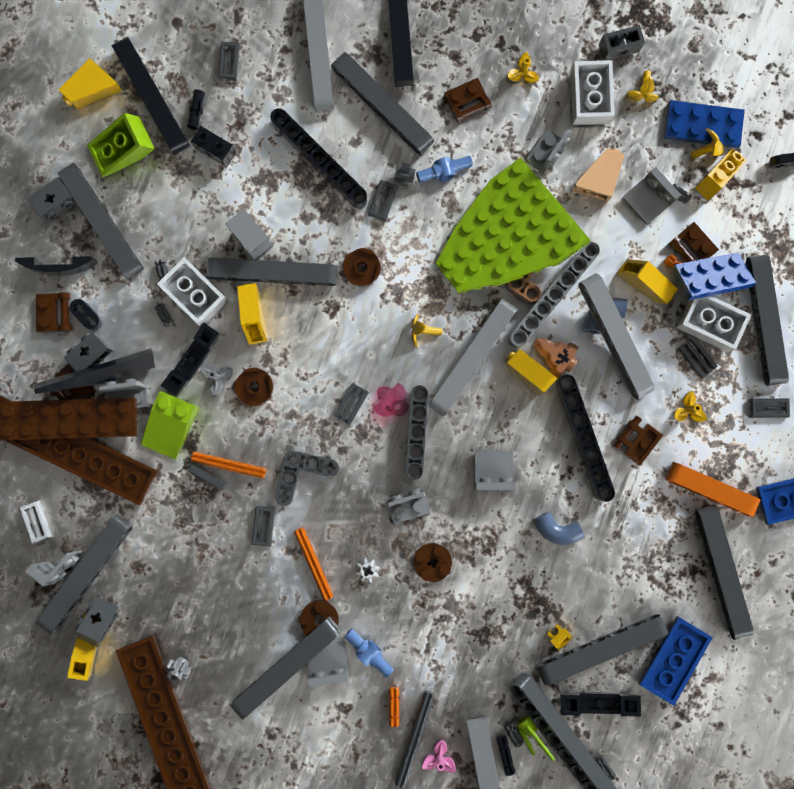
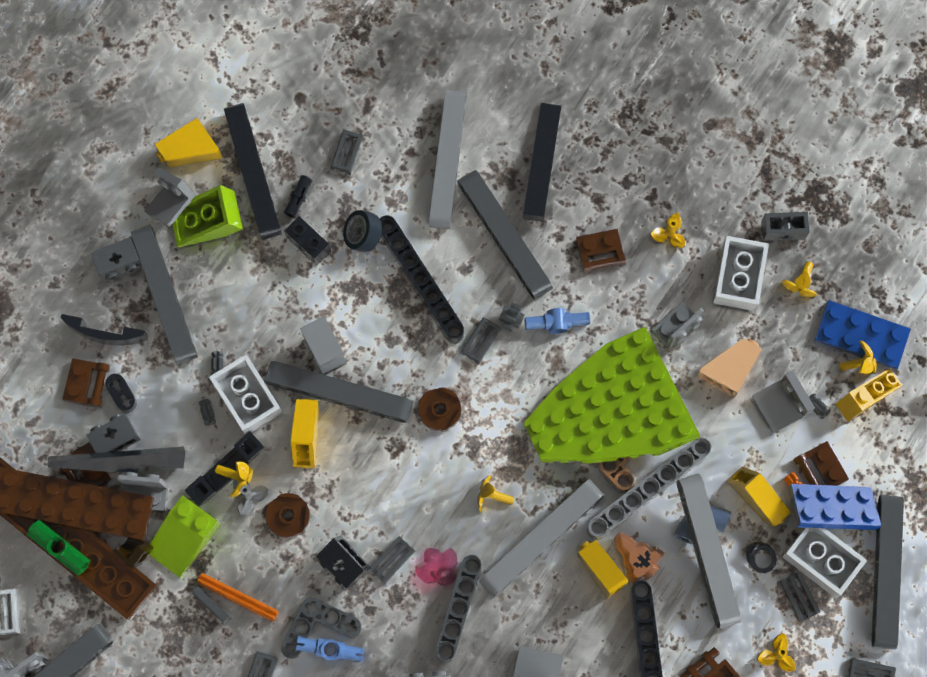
camera: 15 degrees right, 10 degrees down
none -> green piece [26,520,91,576]
none -> dark brown panel [113,538,154,568]
none -> light grey bracket [145,167,196,226]
none -> yellow plant [215,462,253,497]
none -> medium blue pin [295,636,364,662]
none -> black brick [316,535,371,589]
none -> black wheel [343,210,382,252]
none -> black piece [746,542,777,573]

